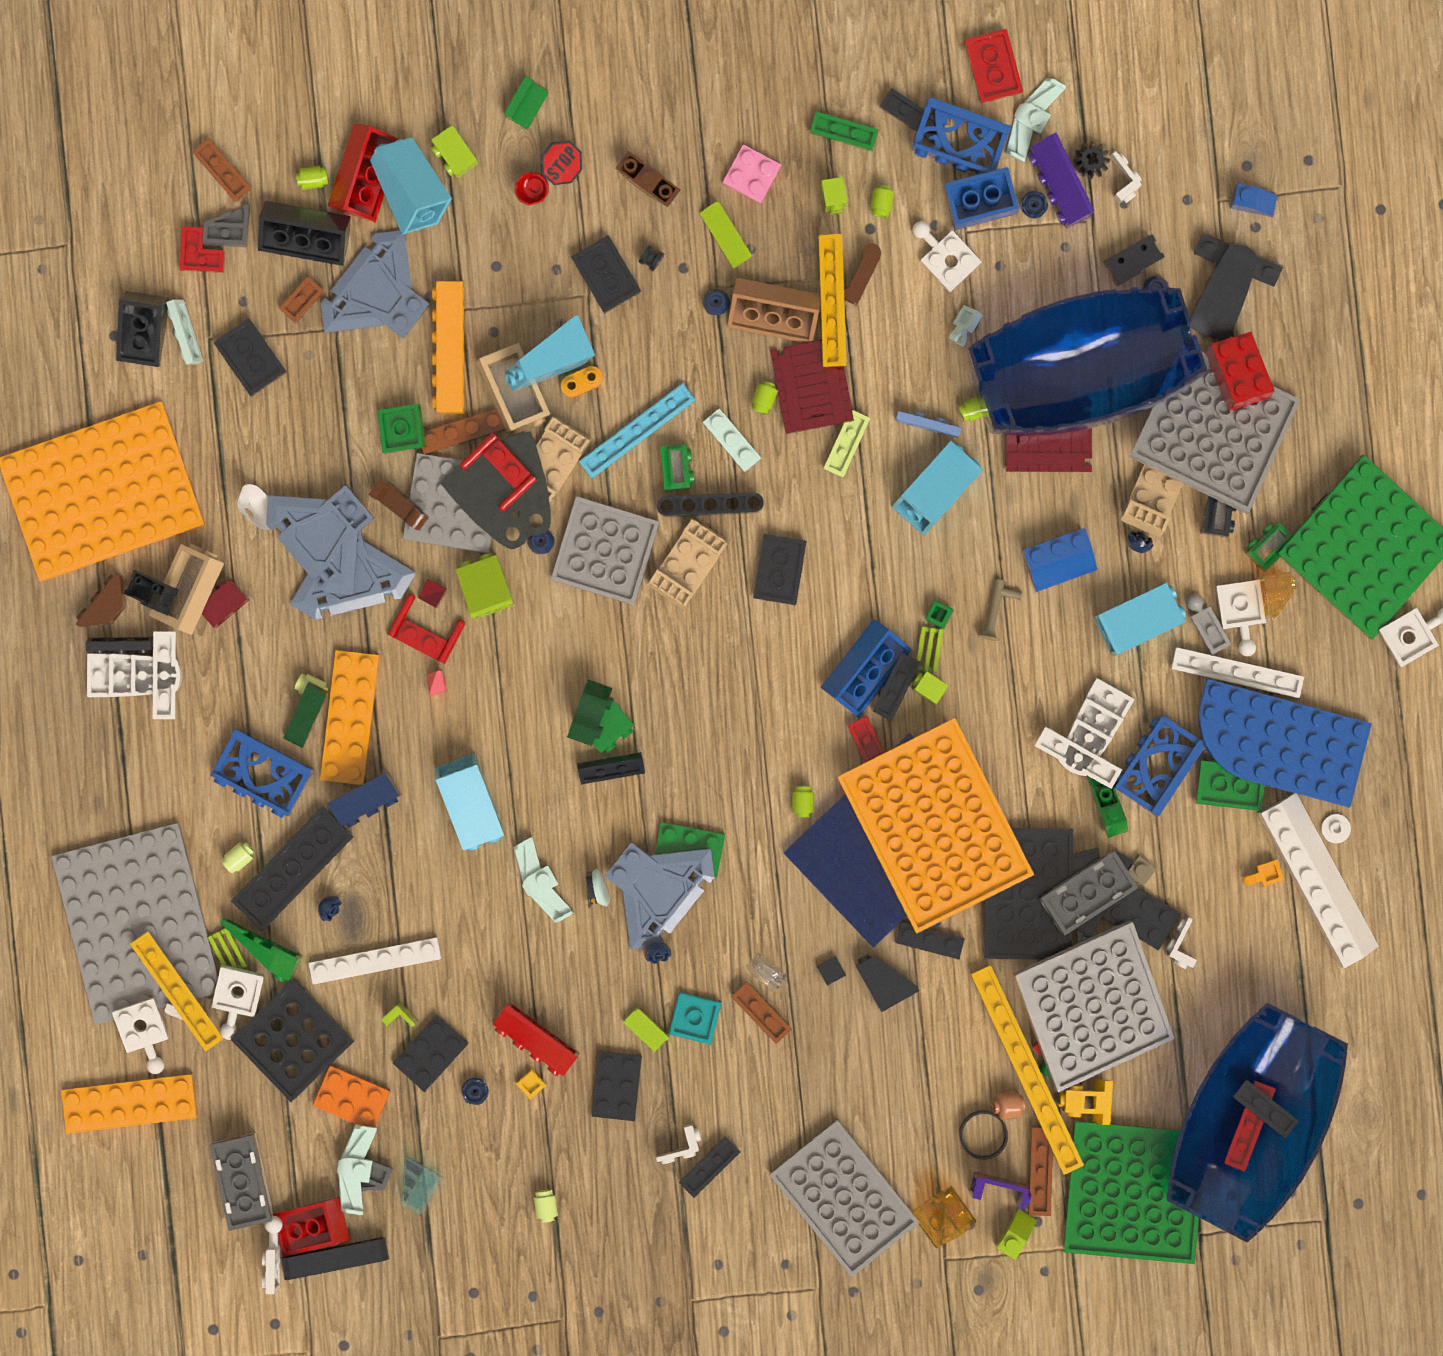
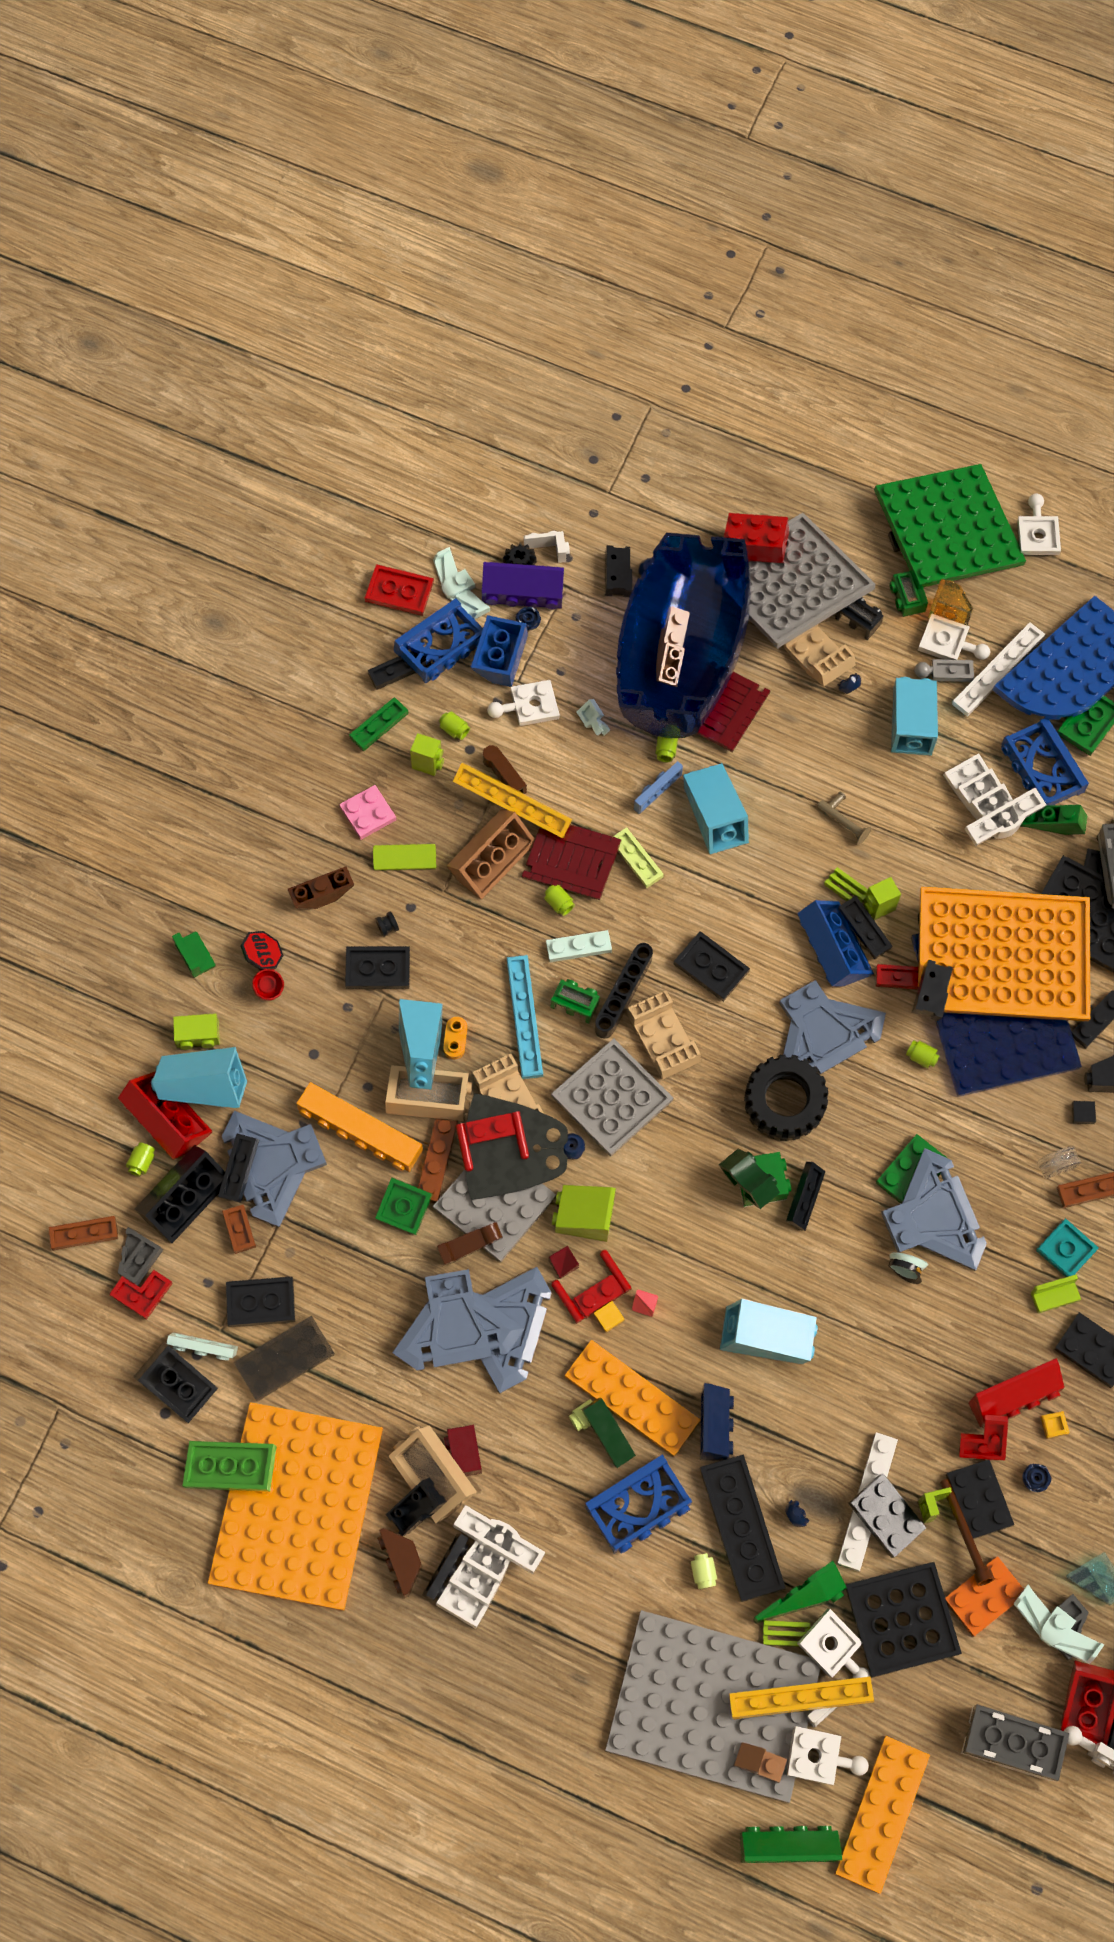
camera: 60 degrees left, 20 degrees down
white piece [237,484,285,530] -> none
light aqua plate [513,837,575,923] -> none
dark blue plate [645,942,672,964] -> none
dark blue plate [702,289,730,315] -> none
green brick [925,600,954,629] -> none
blue slope [1021,528,1098,592] -> none
black slope [1187,233,1283,341] -> none
blue slope [1230,183,1277,217] -> none
none -> bright green plate [182,1441,277,1492]
none -> black plate [218,1134,259,1203]
none -> clear smoke plate [234,1316,335,1402]
none -> yellow tile [594,1301,625,1333]
none -> slope [656,606,690,687]
none -> medium nougat slope [734,1742,787,1783]
none -> green slope [740,1826,842,1863]
none -> black tyre [744,1054,829,1141]
none -> sand blue plate [779,980,886,1074]
none -> plate [848,1473,926,1558]
none -> black piece [912,960,953,1021]
none -> reddish brown piece [940,1479,995,1586]
none -> red plate [959,1415,1008,1461]

